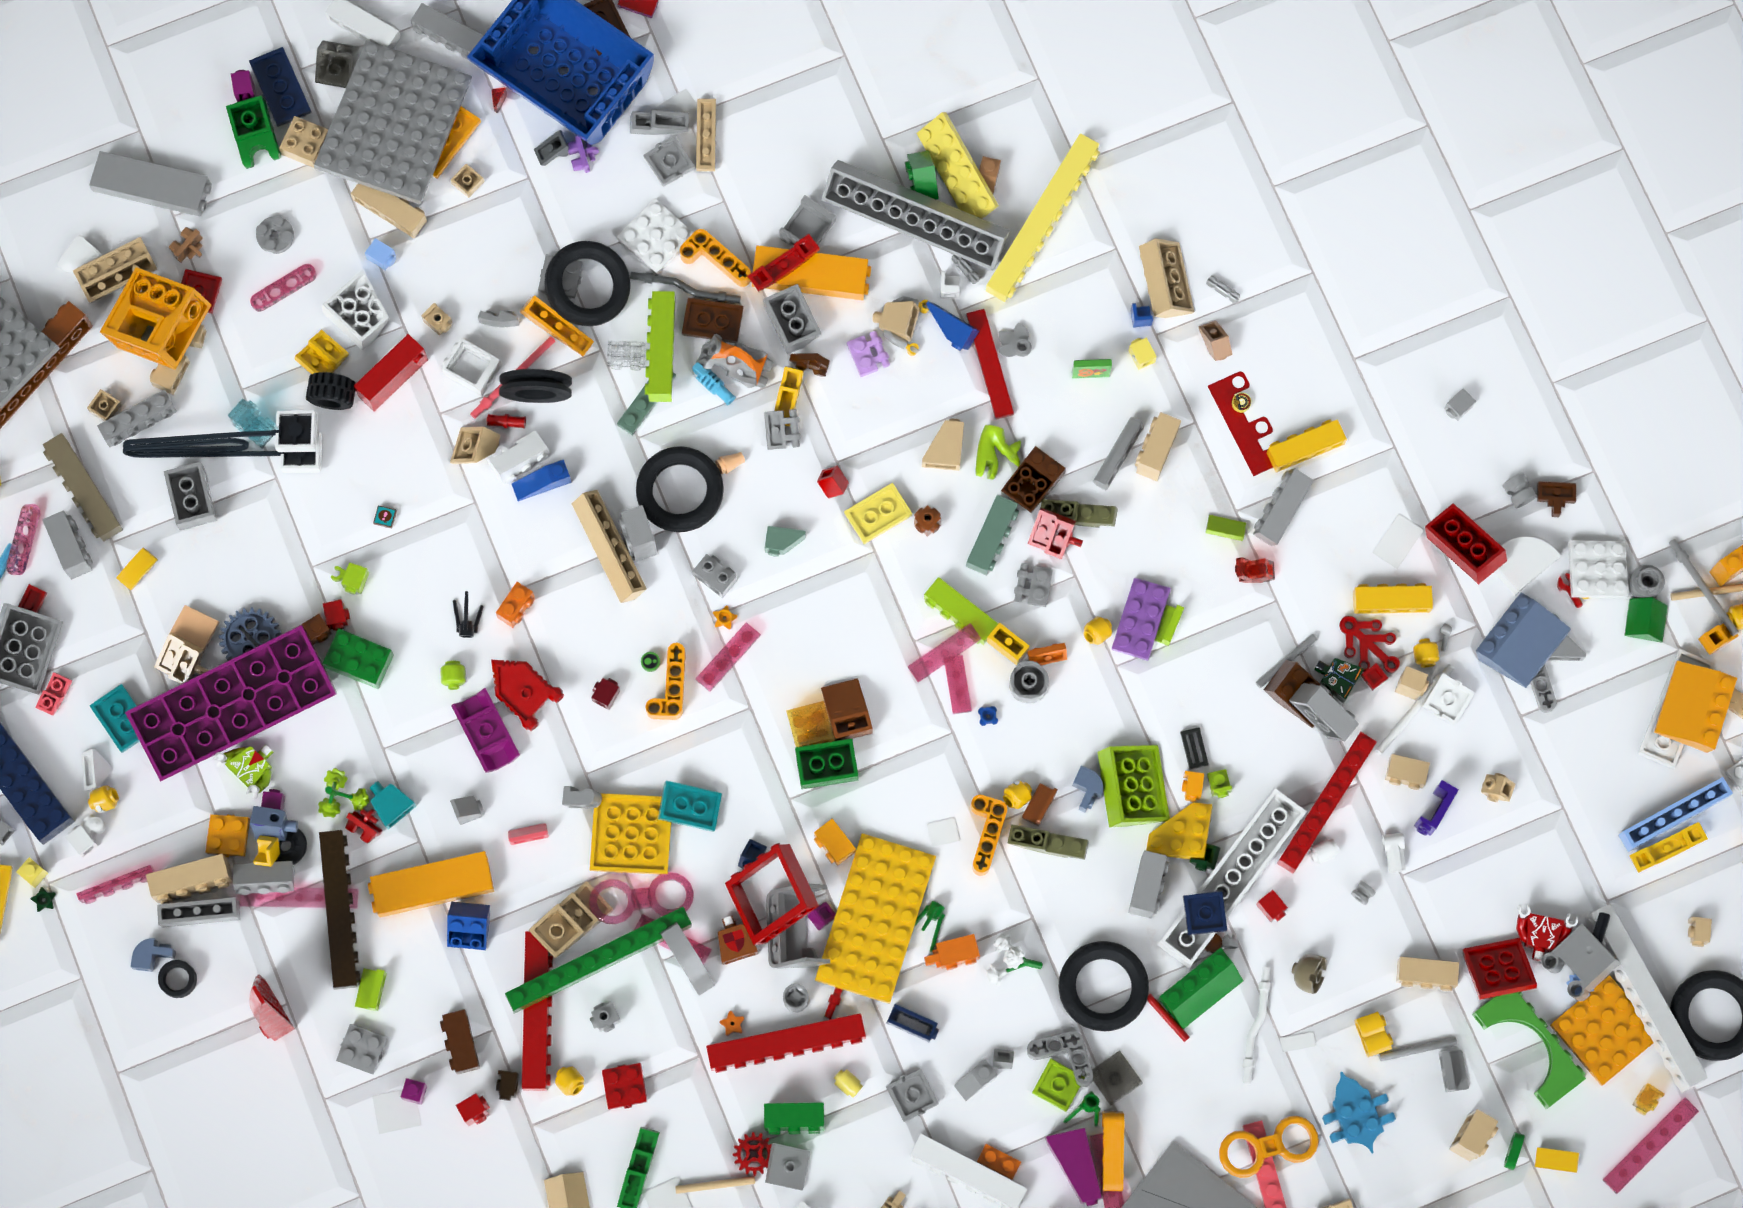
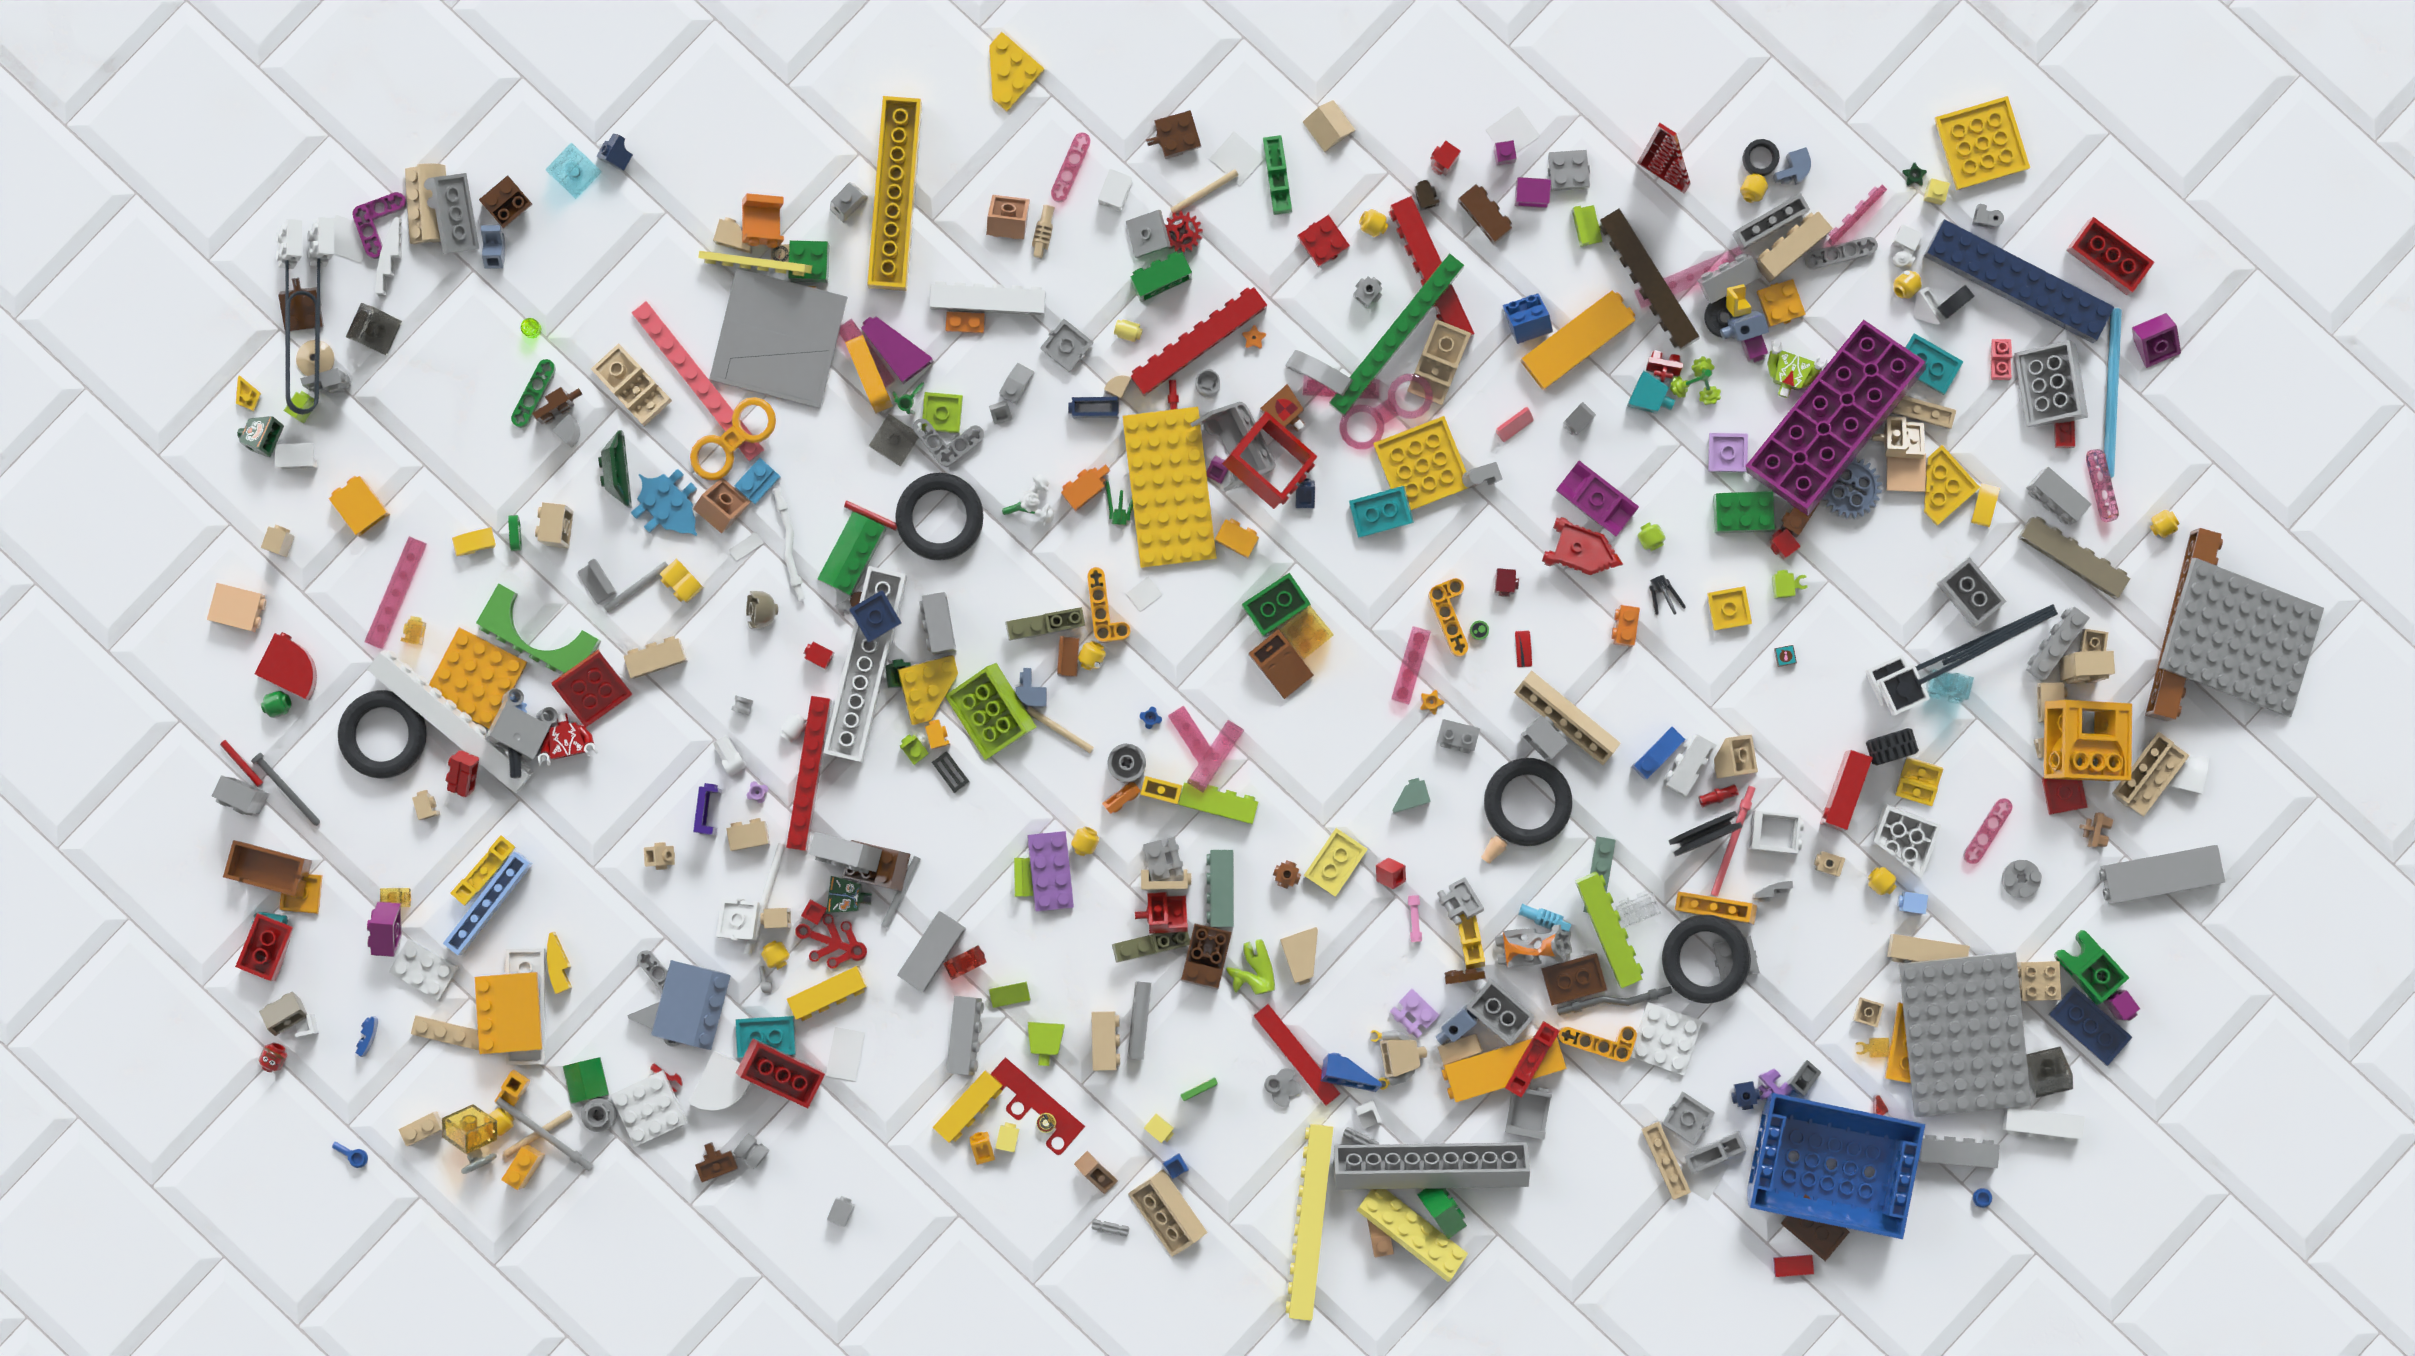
camera: 155 degrees right, 10 degrees up
none -> red brick [445,750,479,797]
none -> yellow slope [547,932,572,994]
none -> dark green wedge [598,430,632,508]
none -> nougat slope [693,478,751,534]
none -> dark azure plate [734,458,781,505]
none -> teal plate [735,1016,796,1058]
none -> lavender plate [746,781,768,803]
none -> light grey brick [897,911,966,992]
none -> light orange bracket [969,1132,995,1165]
none -> light yellow brick [995,1122,1020,1152]
none -> tan bar [1026,706,1094,753]
none -> lime torso [1028,1022,1065,1066]
none -> tan brick [1104,375,1131,400]
none -> tan panel [1141,869,1192,890]
none -> bright pink bar [1408,895,1422,942]
none -> sand blue torso [1436,1005,1479,1046]
none -> tan slope [1438,1033,1483,1065]
none -> magenta piece [1514,177,1551,208]
none -> red sticker [1515,630,1532,667]
none -> yellow plate [1707,586,1752,631]
none -> lavender plate [1708,433,1748,472]
none -> dark blue brick [1731,1081,1760,1110]
none -> yellow head [1740,173,1768,203]
none -> light grey beam [1804,237,1878,269]
none -> clear yellow plate [1855,1037,1890,1058]
none -> yellow head [1867,867,1897,895]
none -> tan plate [1891,396,1957,429]
none -> yellow plate [1924,445,1980,526]
none -> black tyre [1937,285,1975,319]
none -> tan brick [2059,651,2115,684]

